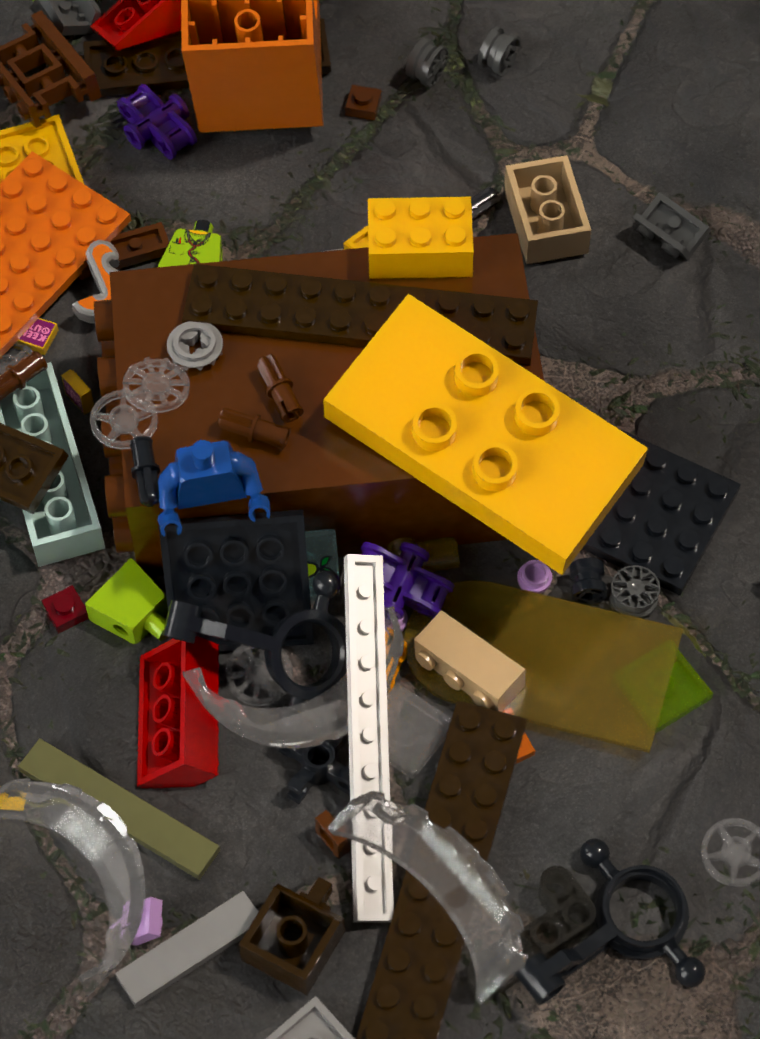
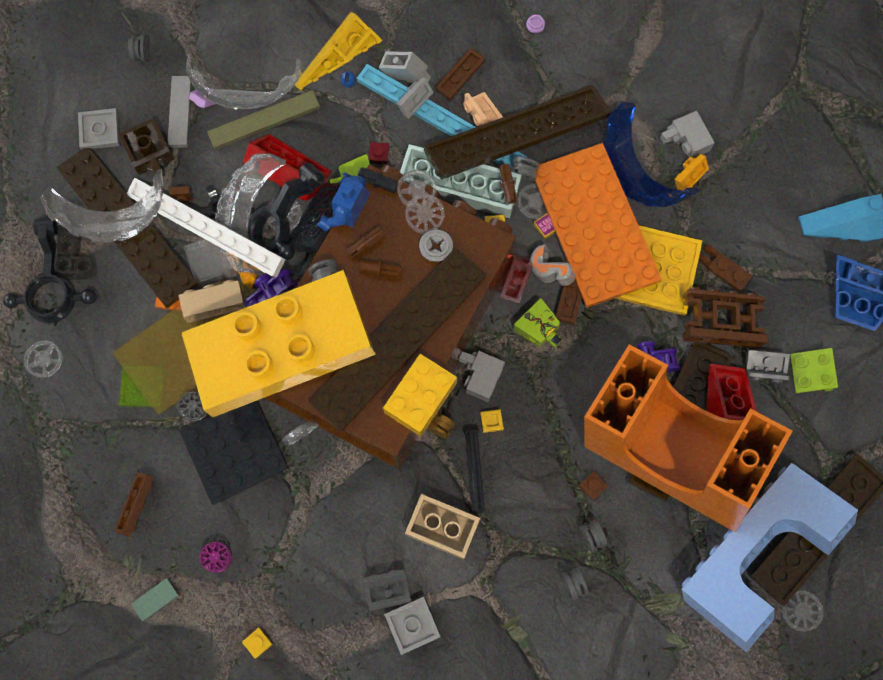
camera: 125 degrees right, 15 degrees up
none -> dark grey wheel [308,259,339,282]
none -> light grey plate [384,597,441,655]

